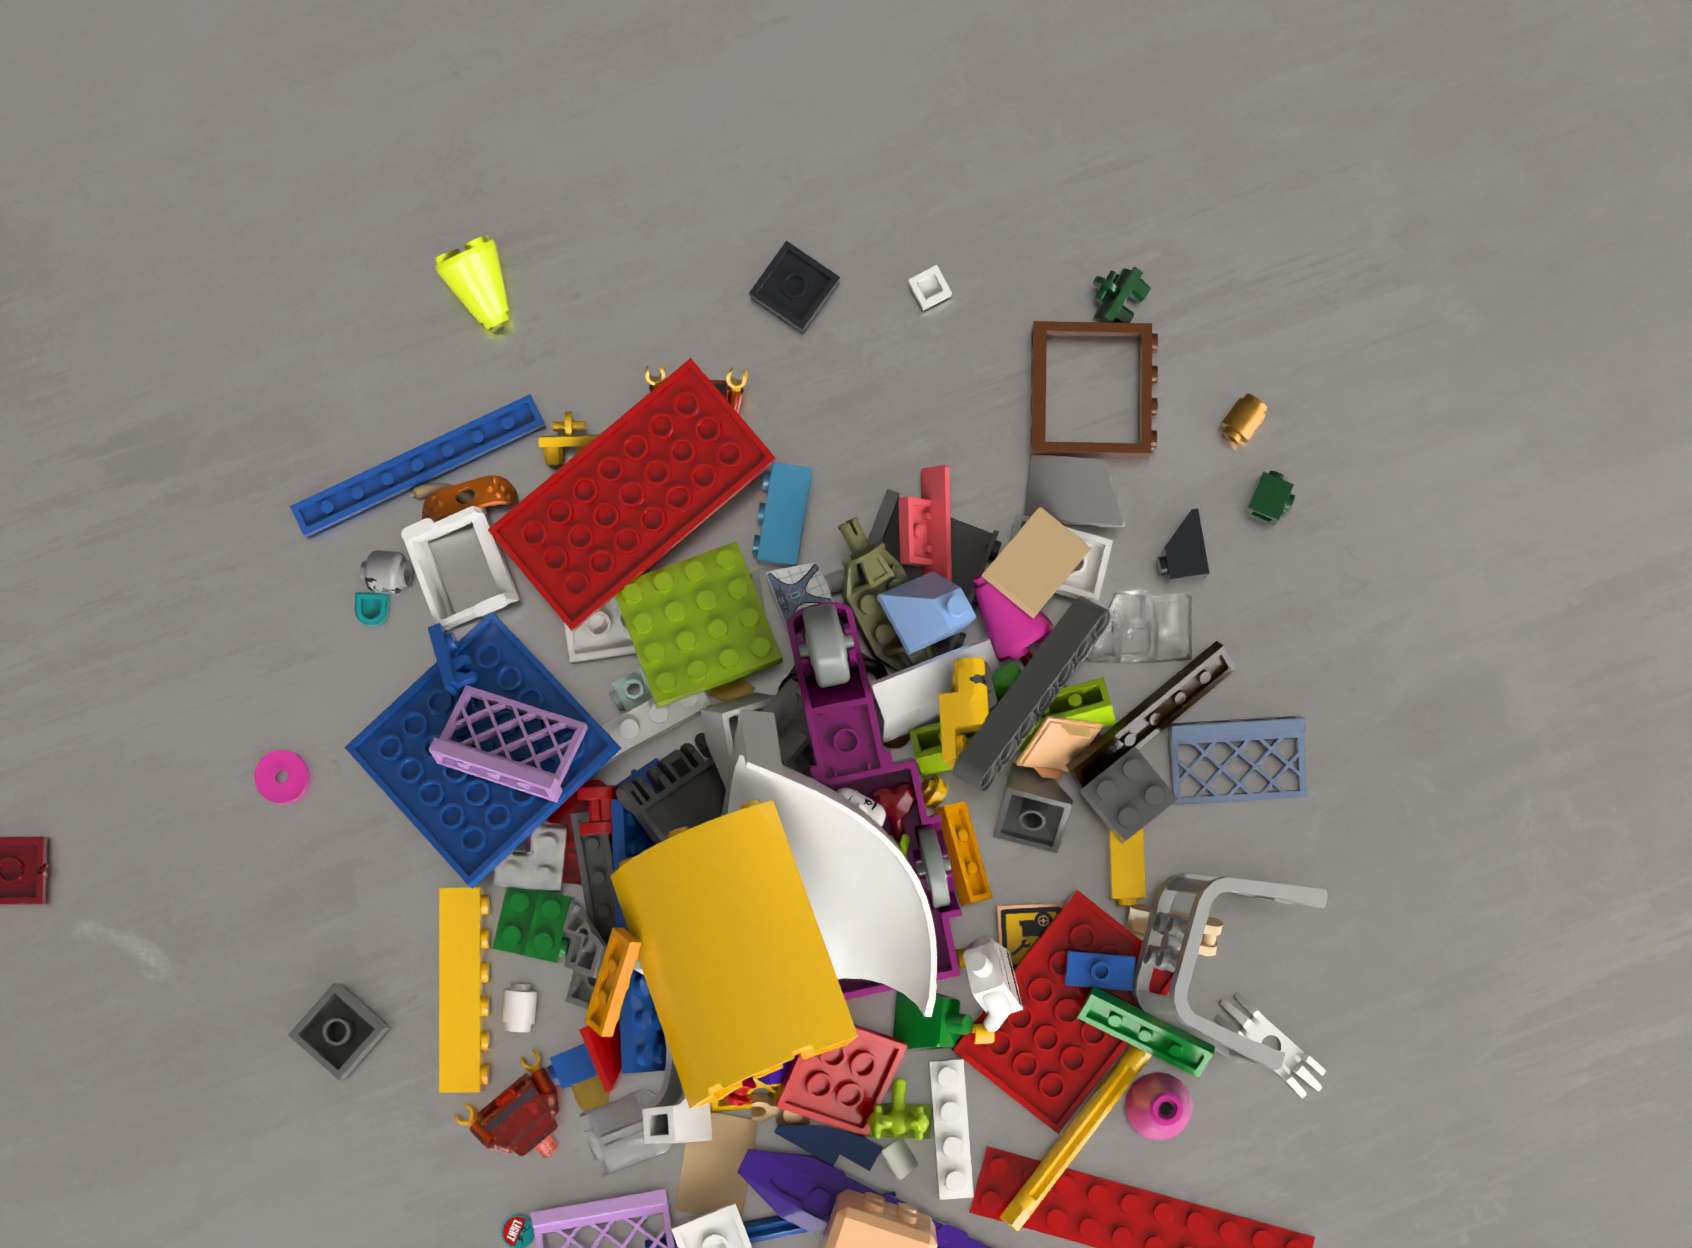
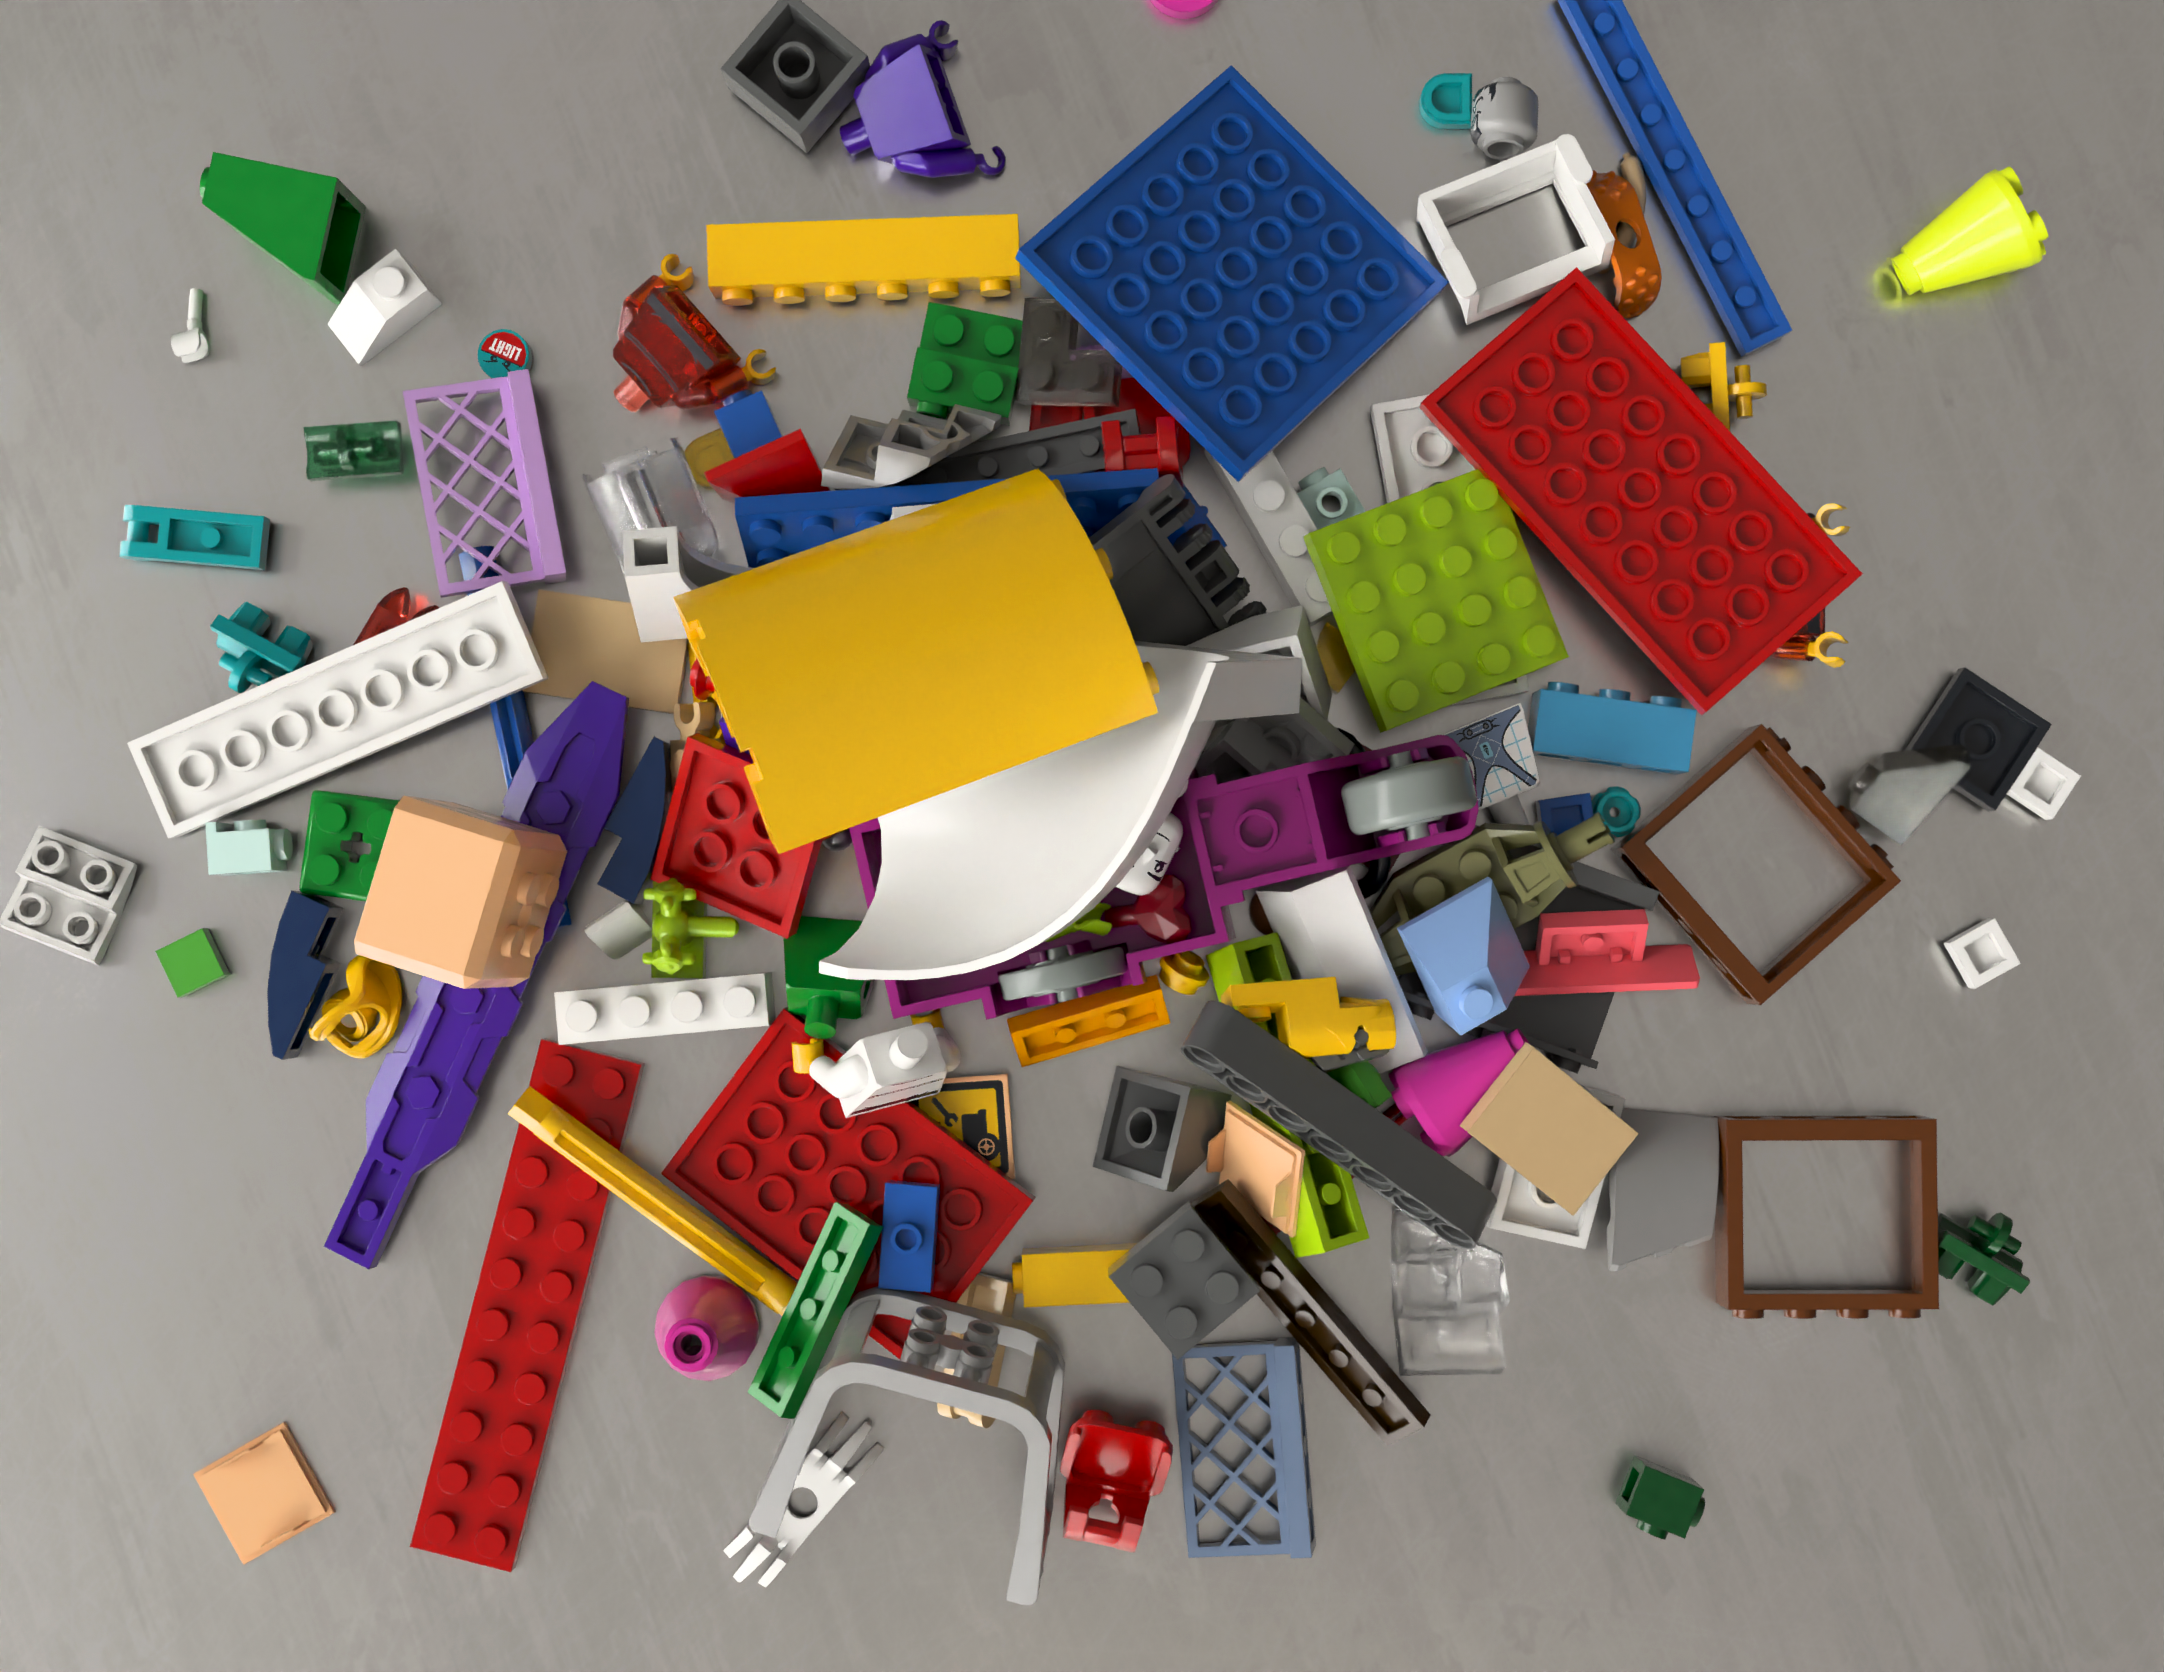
camera: 90 degrees right, 5 degrees up
blue plate [427,623,478,697] -> none
lavender fence [429,685,588,803] -> none
white brick [501,982,537,1032] -> none
light orange plate [584,927,641,1037] -> none
black slope [1157,508,1210,584] -> none
pearl gold brick [1221,393,1268,444] -> none
none -> dark purple torso [840,20,1006,178]
none -> red piece [1060,1410,1173,1553]
none -> blue plate [1535,793,1594,849]
none -> teal plate [1591,786,1641,837]
none -> reddish brown window [1611,724,1901,1006]
none -> clear smoke slope [1848,744,1970,846]
none -> white plate [2007,747,2081,820]

